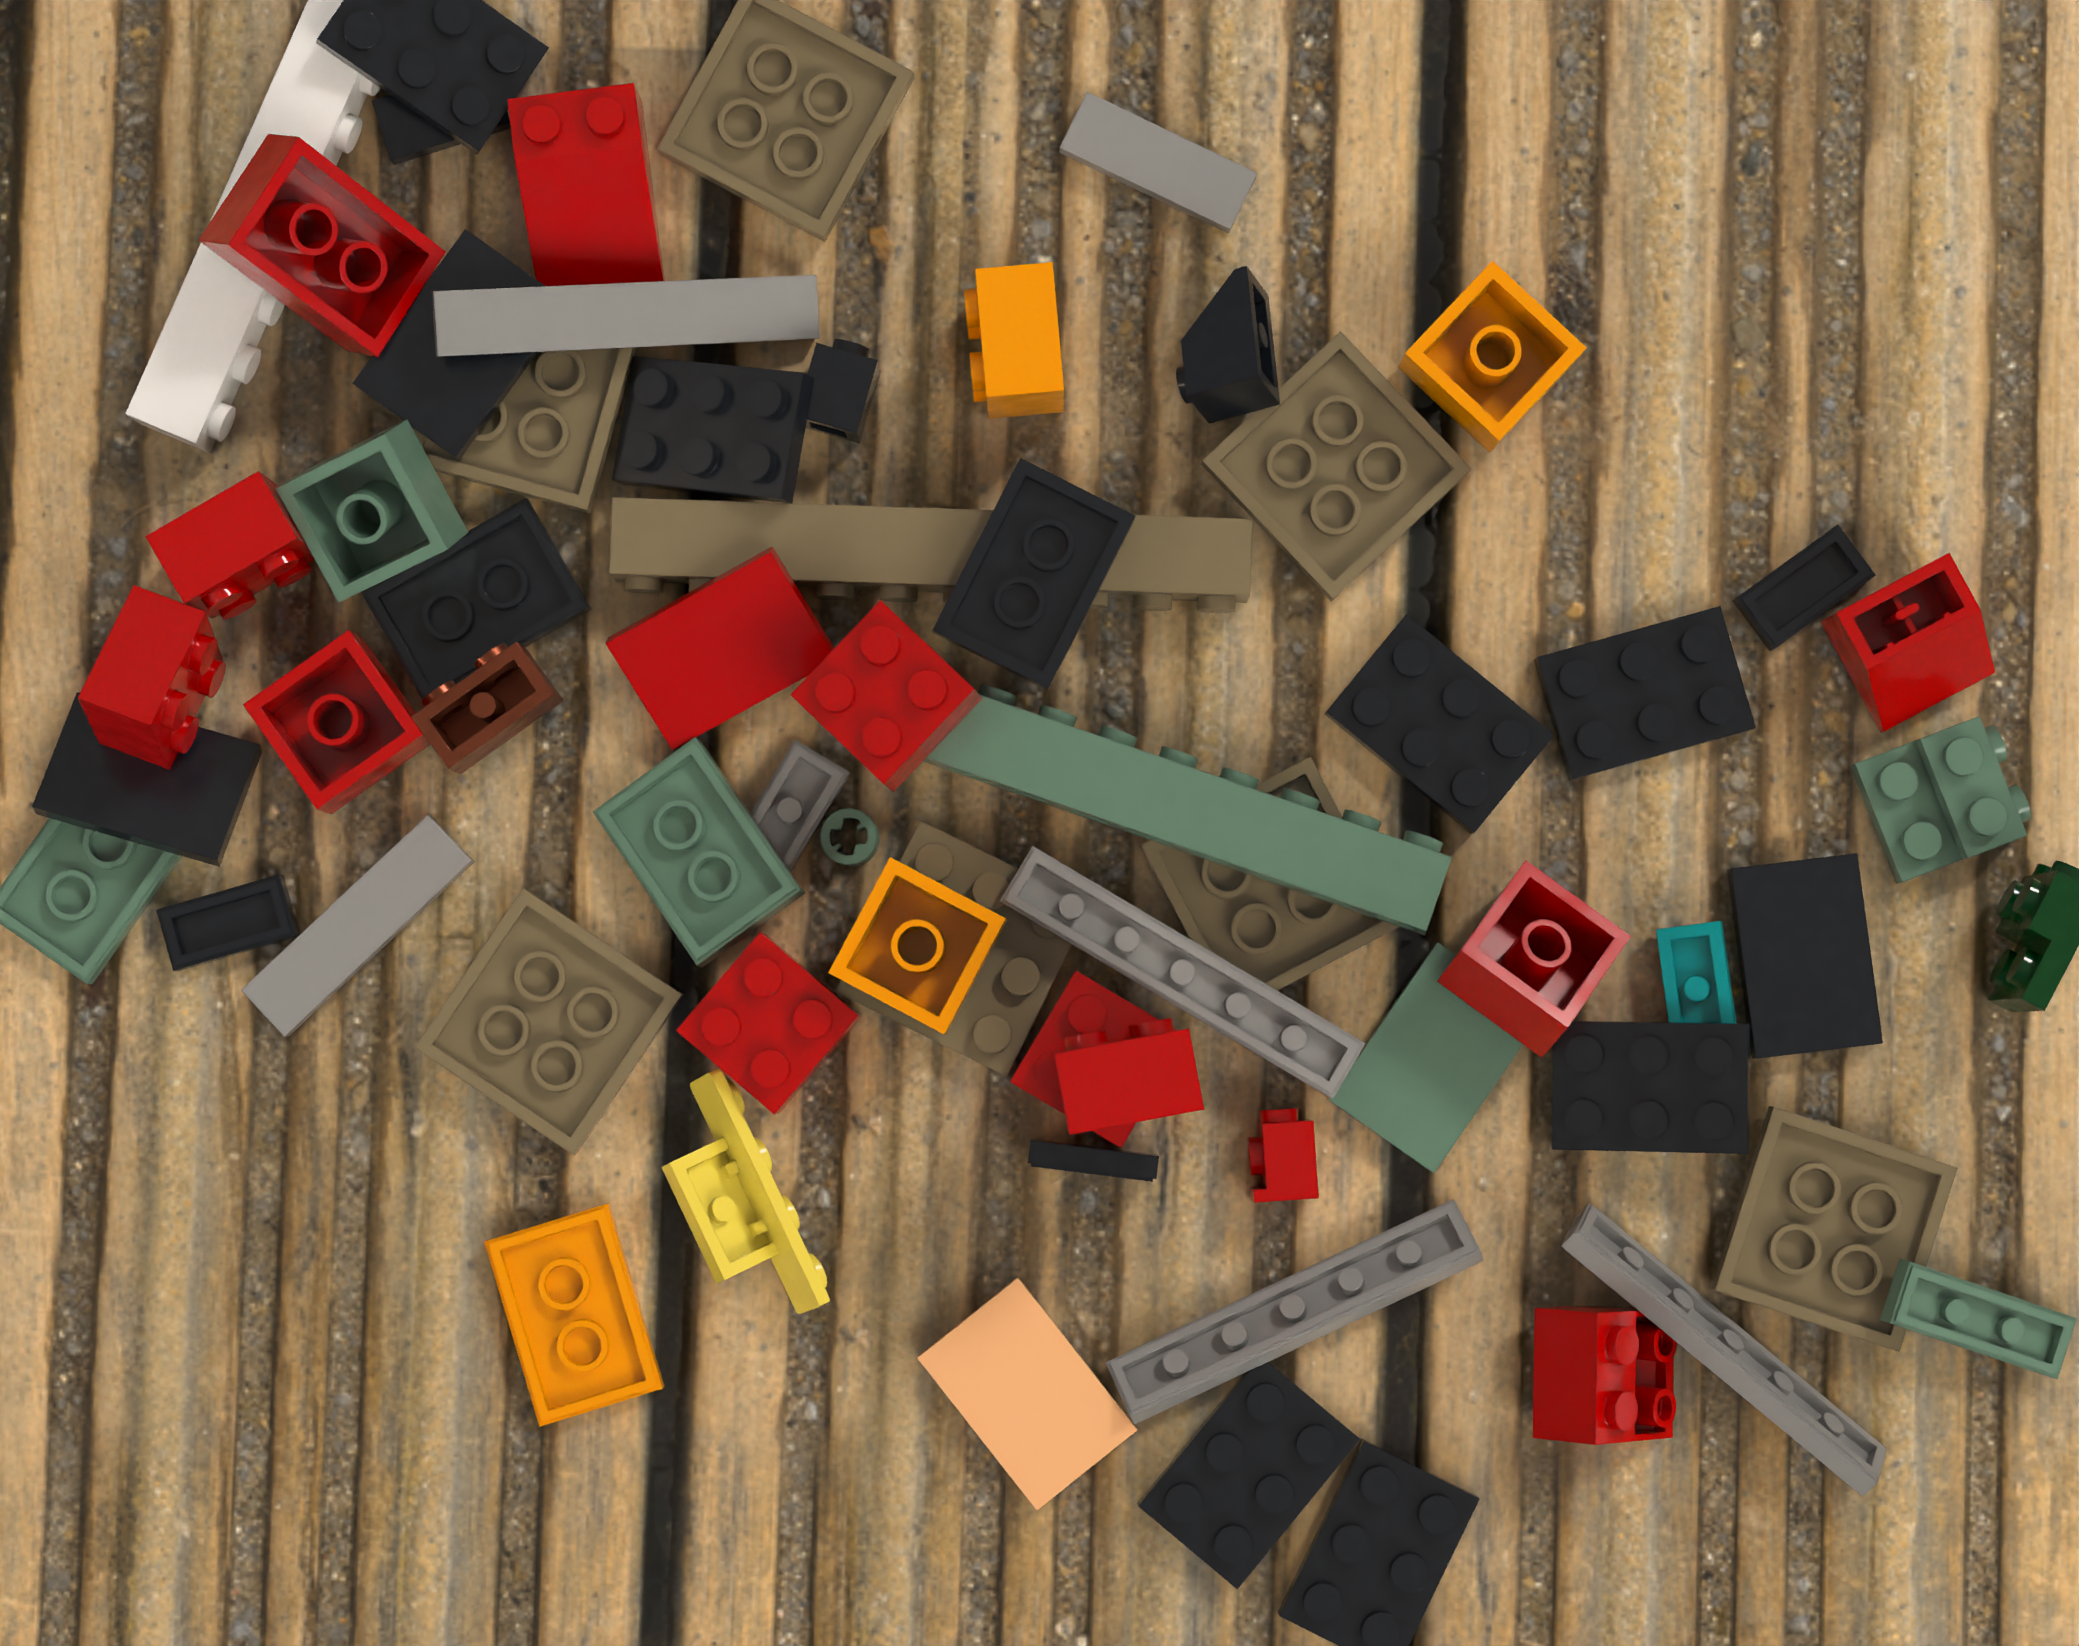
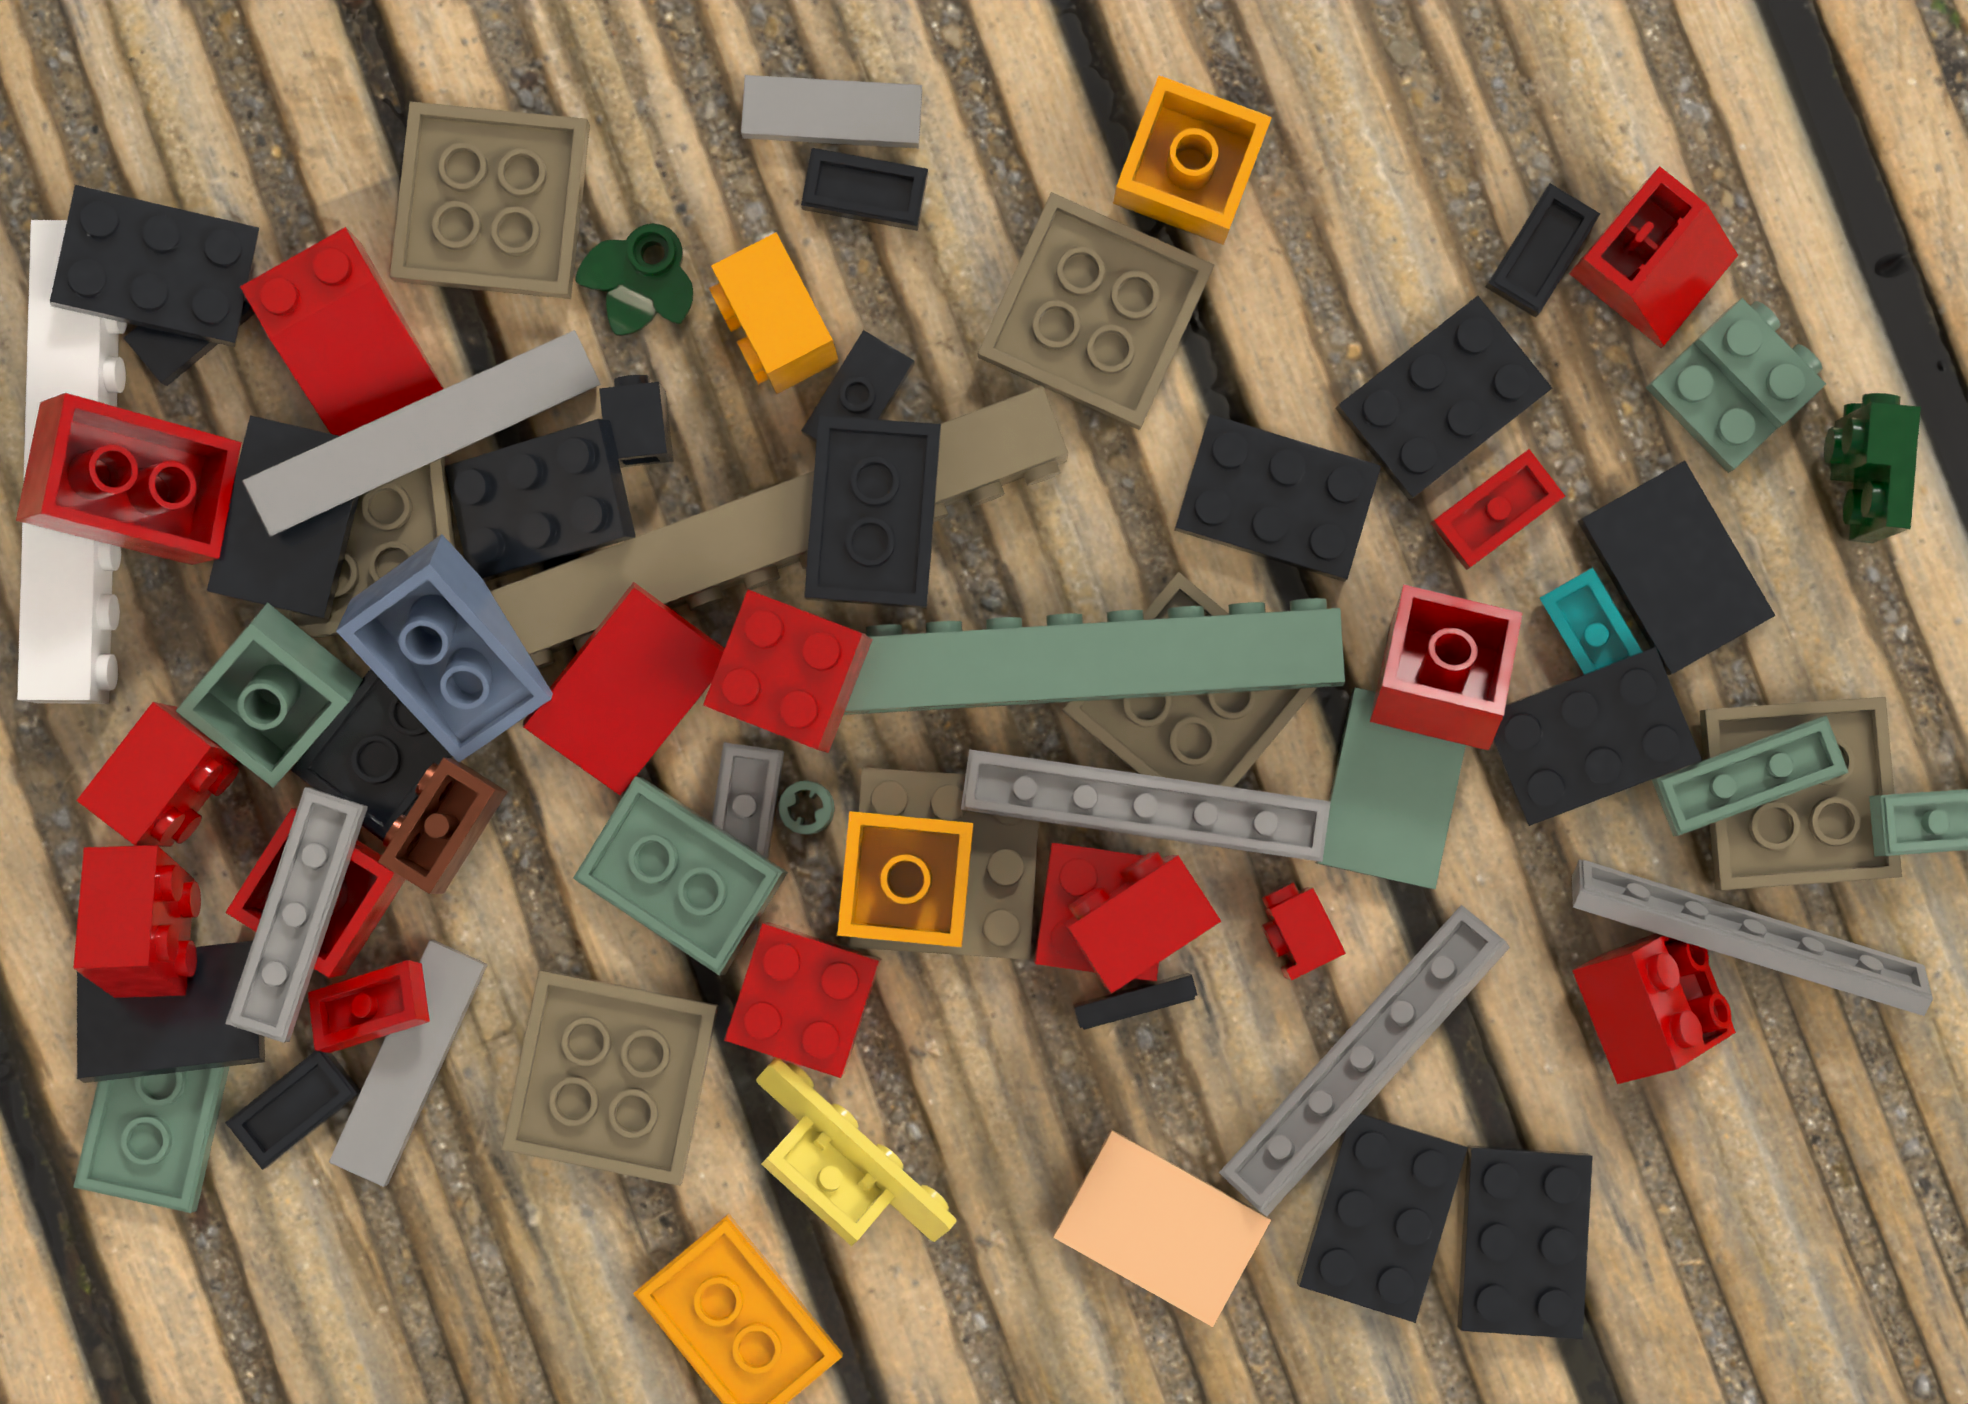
camera: 20 degrees left, 0 degrees up
black slope [1176,266,1280,424] -> none
none -> light grey tile [225,787,368,1043]
none -> red plate [308,960,430,1053]
none -> sand blue slope [336,534,553,763]
none -> dark green plate [575,223,694,336]
none -> black tile [801,148,929,231]
none -> black plate [801,330,915,442]
none -> red plate [1431,449,1565,570]
none -> sand green tile [1652,716,1849,836]

